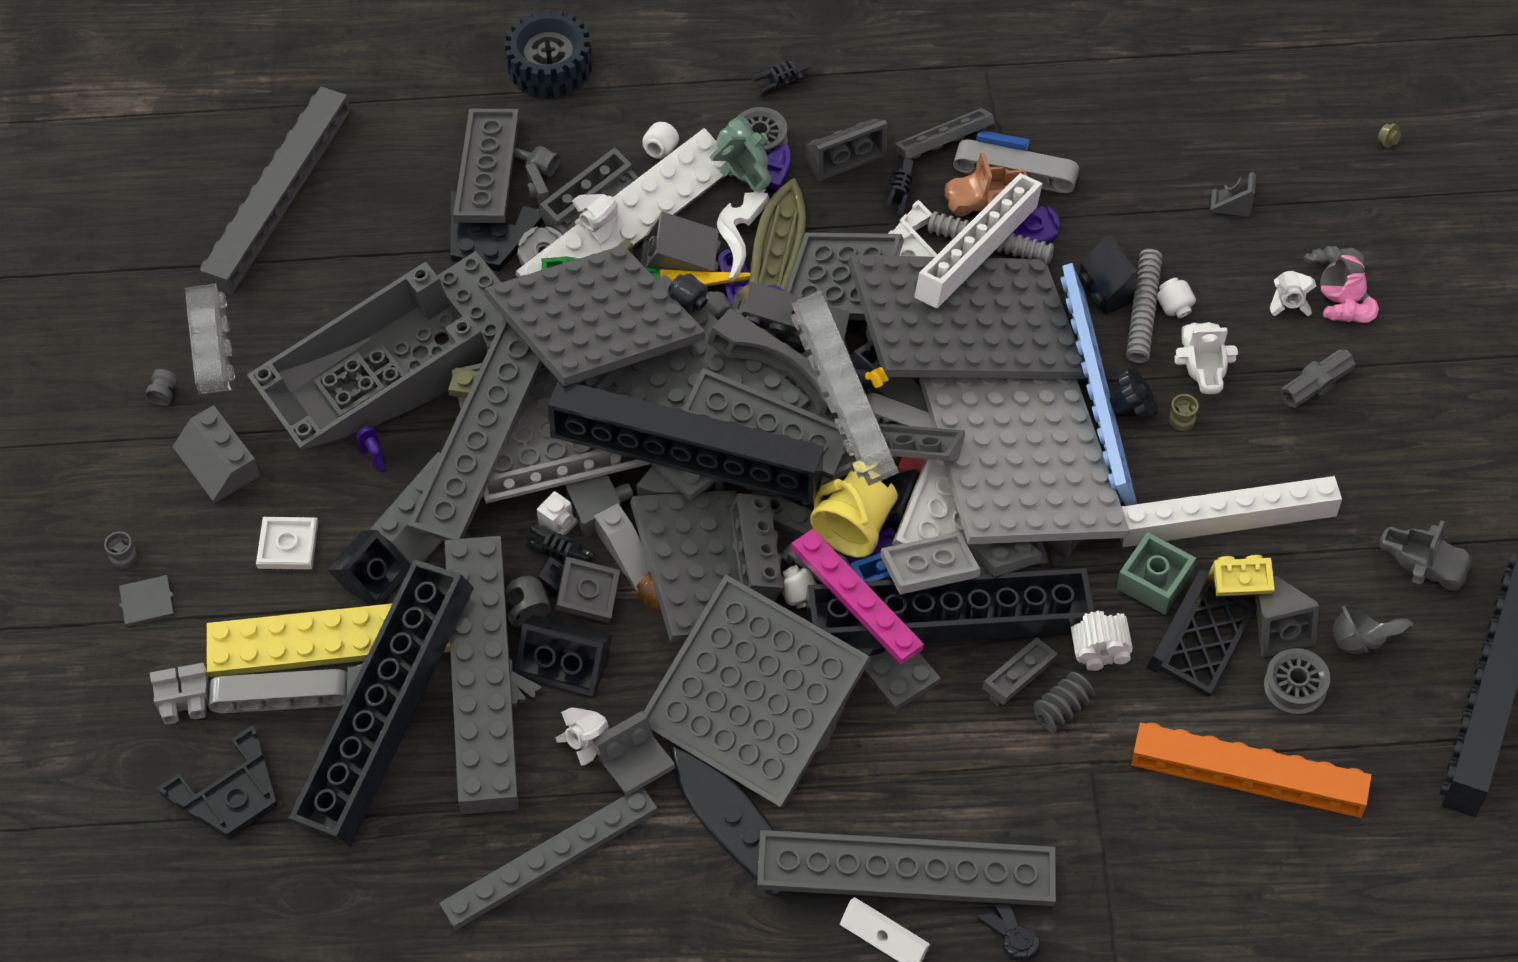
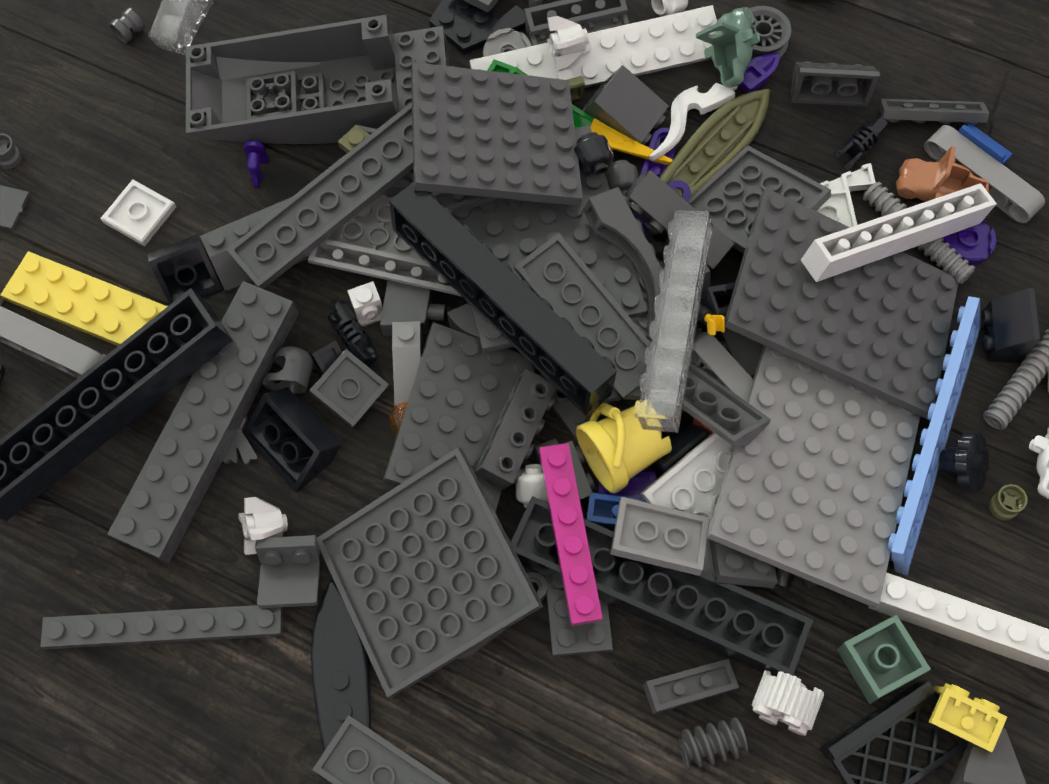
camera: 30 degrees right, 10 degrees up
dark grey slope [173,405,260,503] -> none

